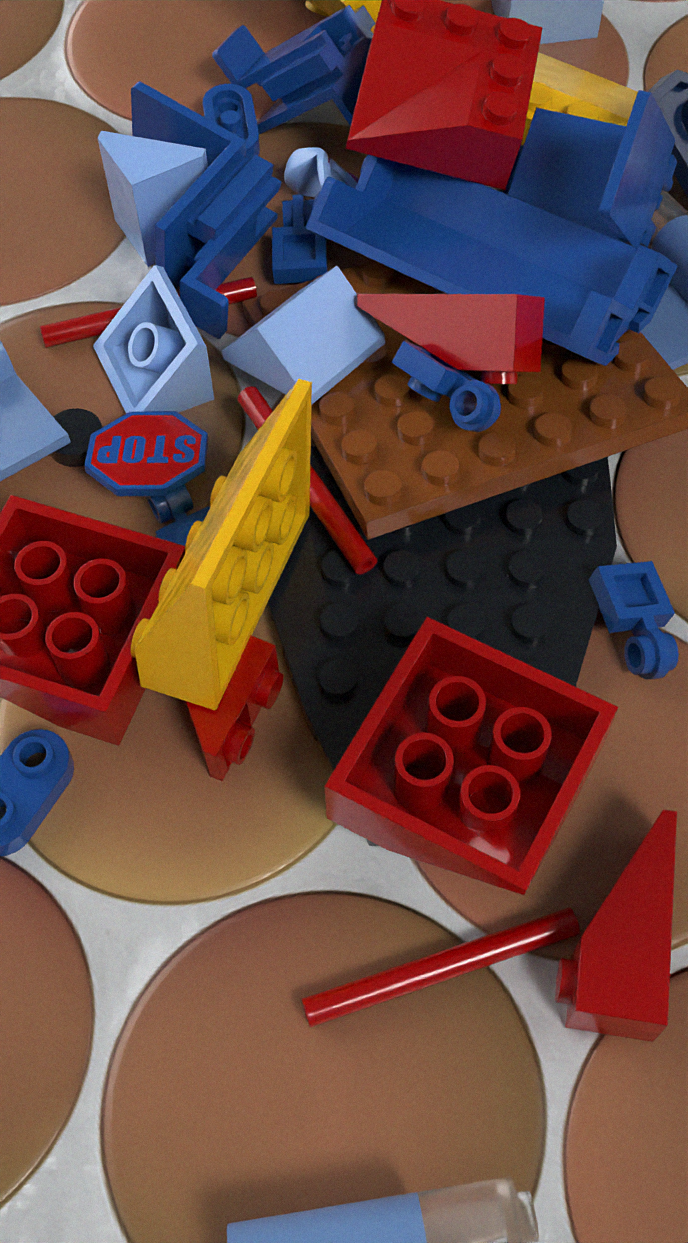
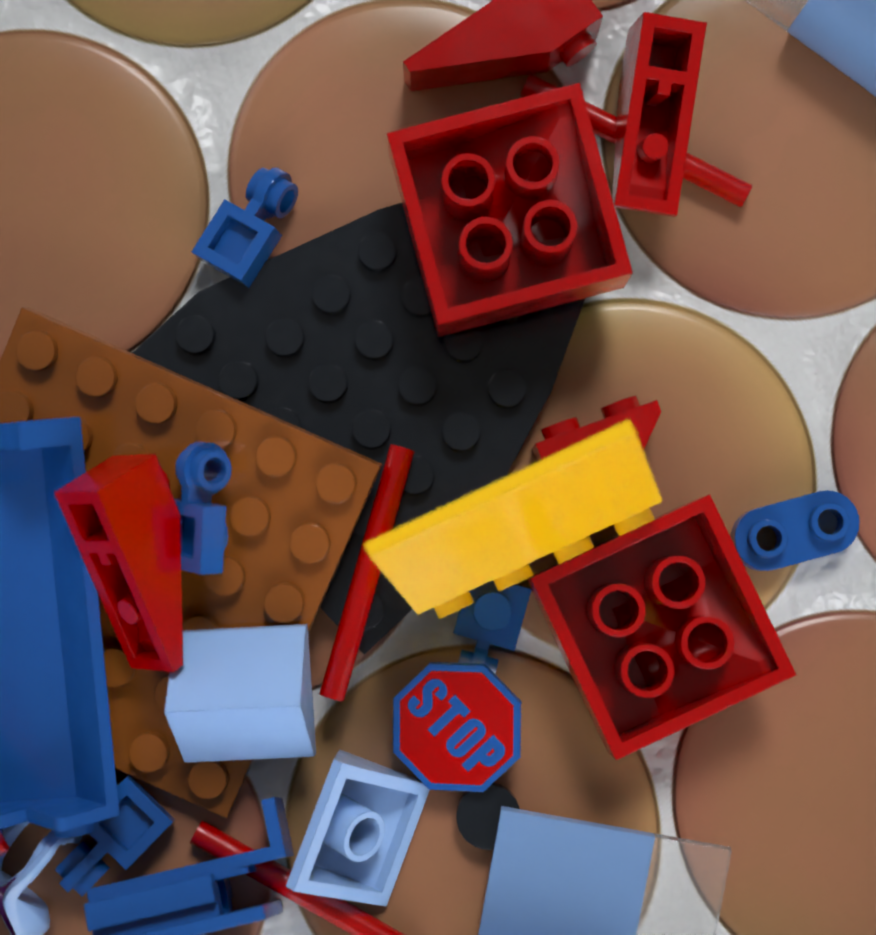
camera: 135 degrees left, 25 degrees up
none -> red slope [612,12,707,217]

